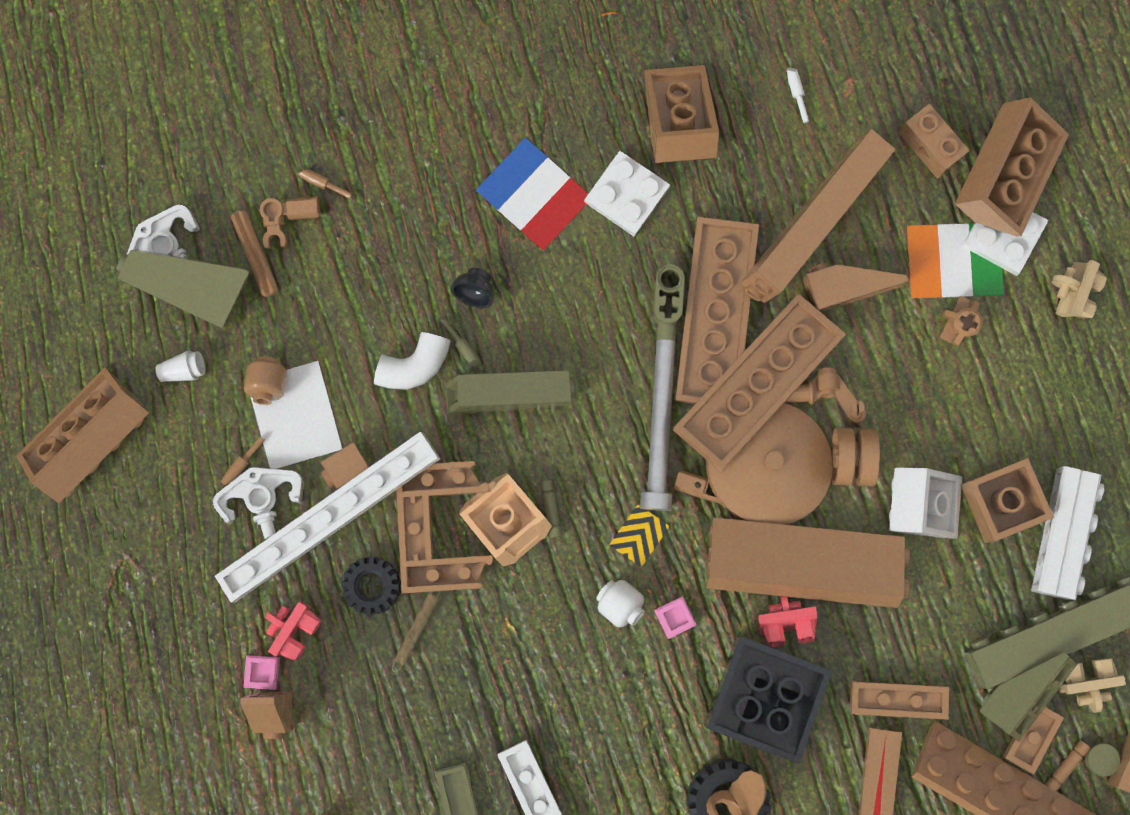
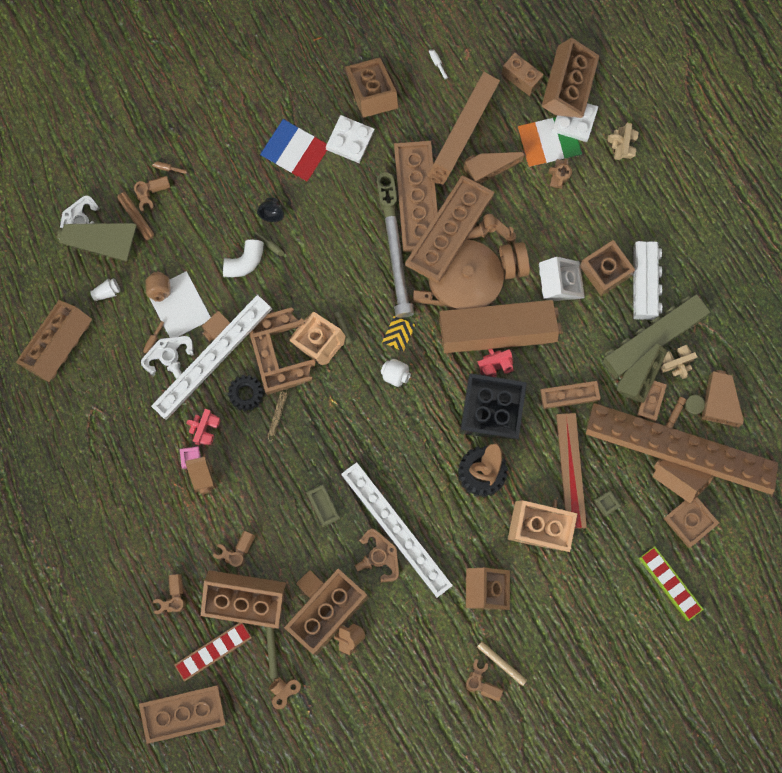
camera: 20 degrees left, 5 degrees down
olive slope [445,370,575,415] -> none
bright pink tile [654,596,697,639] -> none

